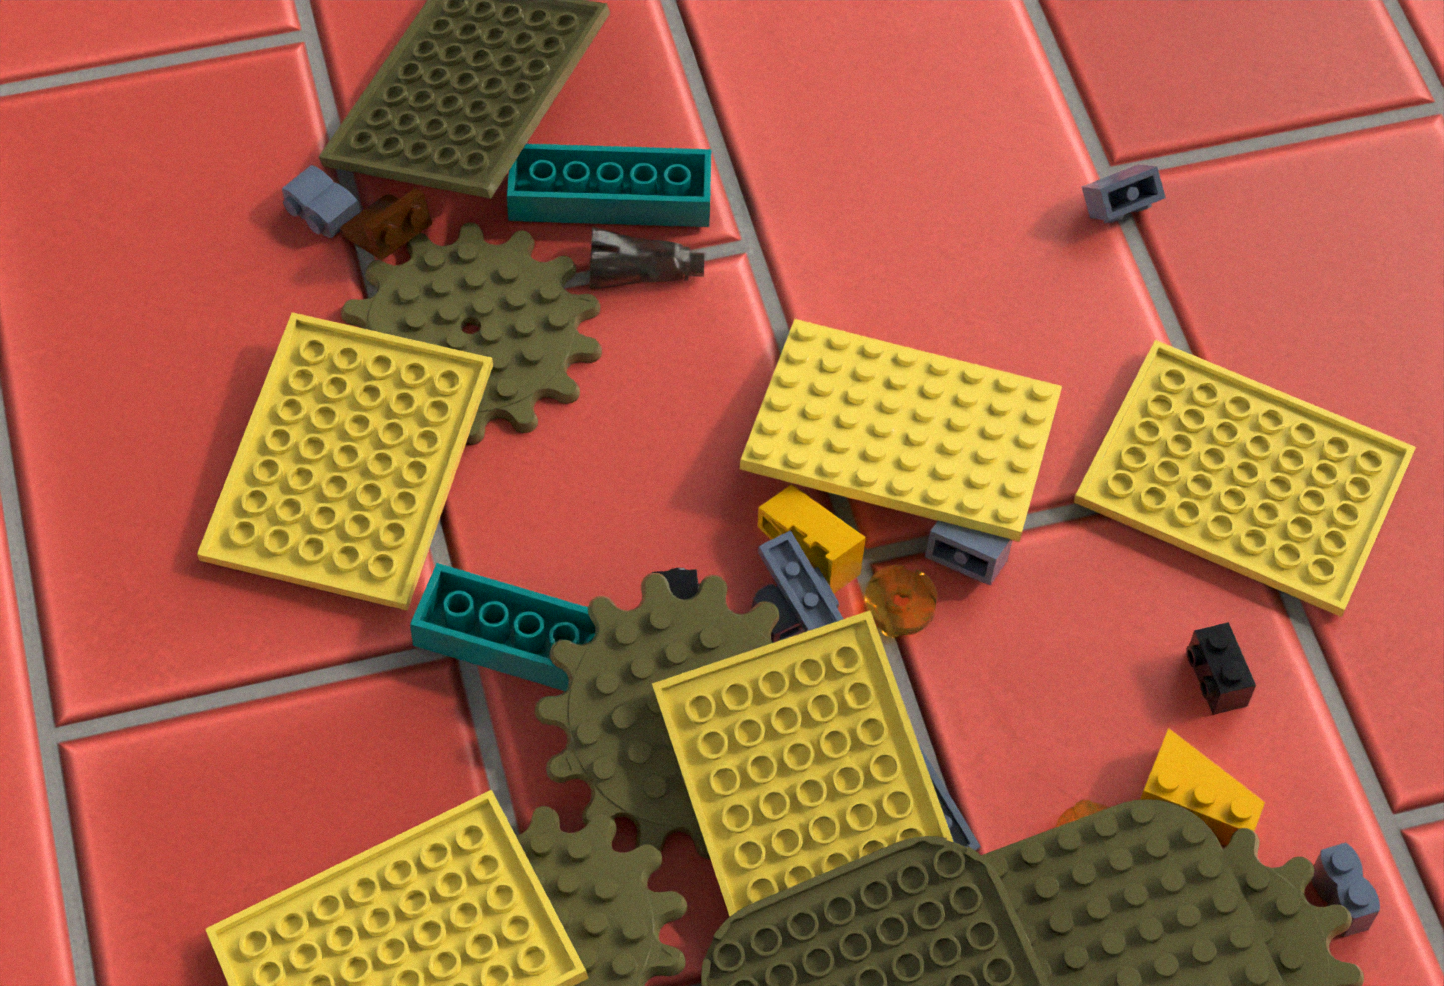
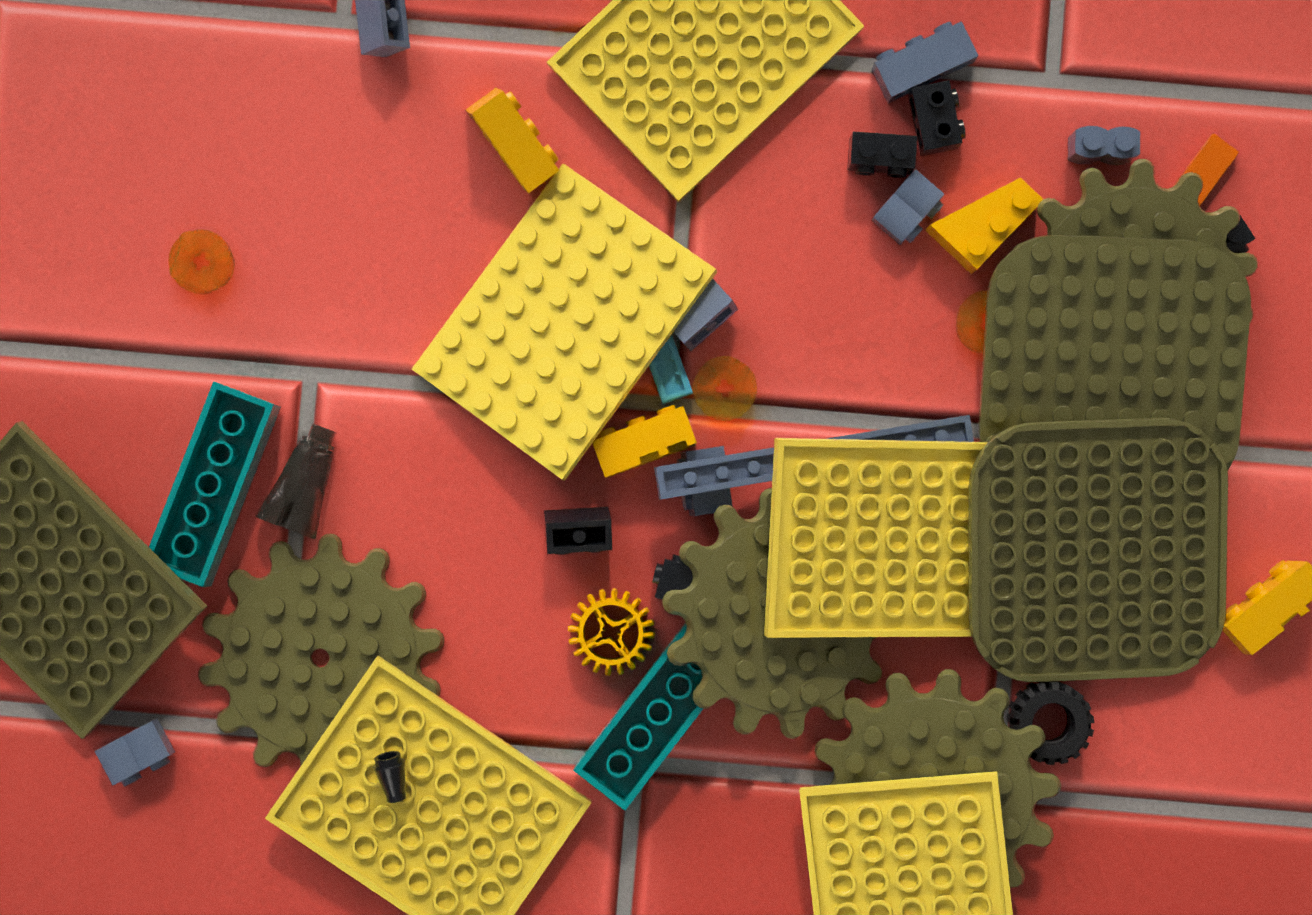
camera: 65 degrees left, 30 degrees up
reddish brown bracket [340,188,432,261] -> none
none -> clear yellow plate [168,229,235,294]
none -> black cone [373,751,406,803]
none -> yellow wedge [465,88,560,193]
none -> black brick [544,507,612,555]
none -> yellow gear [568,588,655,676]
none -> medium azure plate [649,335,693,404]
none -> sand blue brick [871,21,978,103]
none -> sand blue brick [872,169,944,245]
none -> black brick [908,80,966,156]

